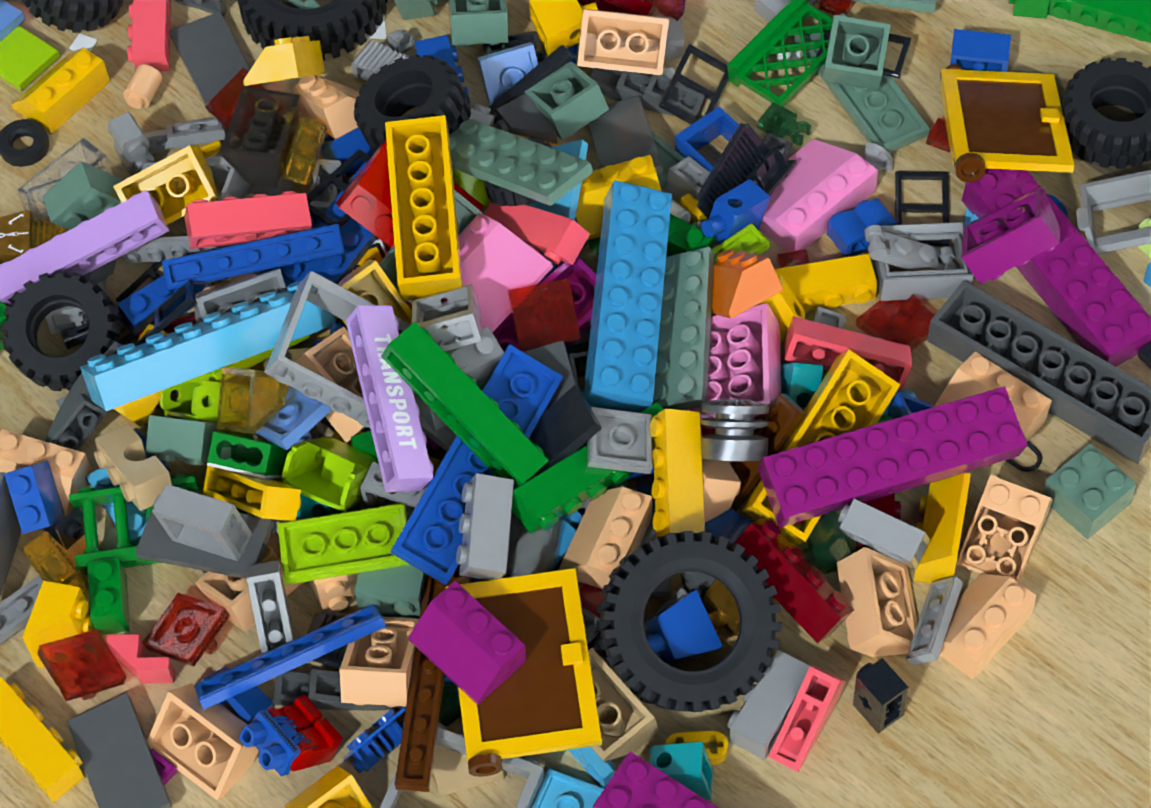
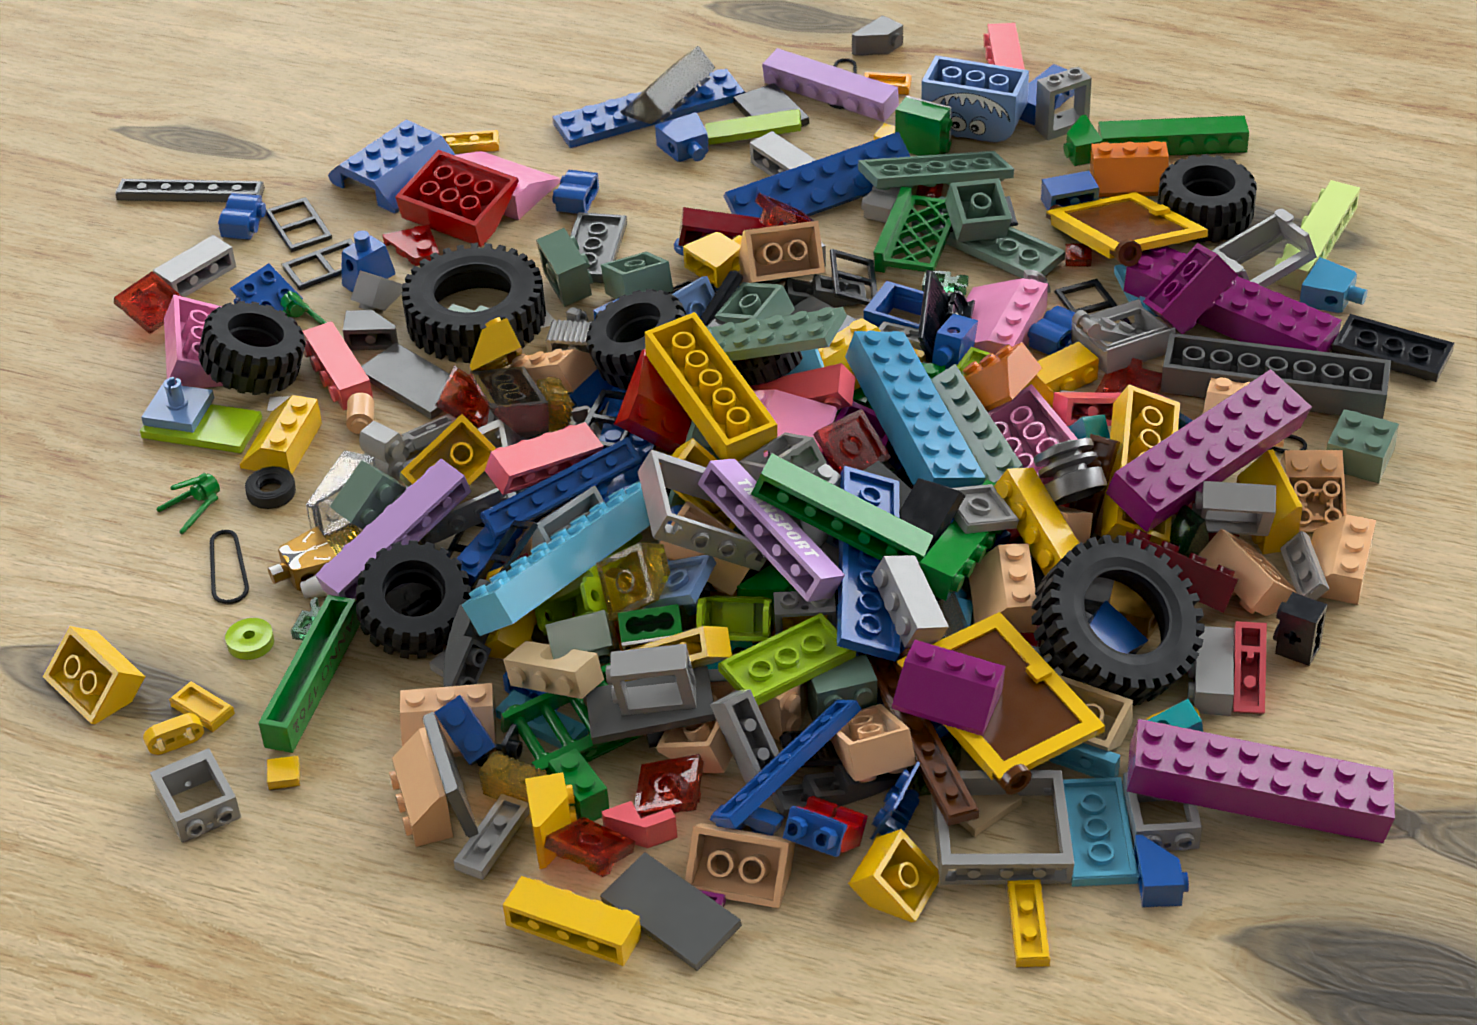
camera: 25 degrees left, 15 degrees down
none -> orange slope [1090,141,1169,197]

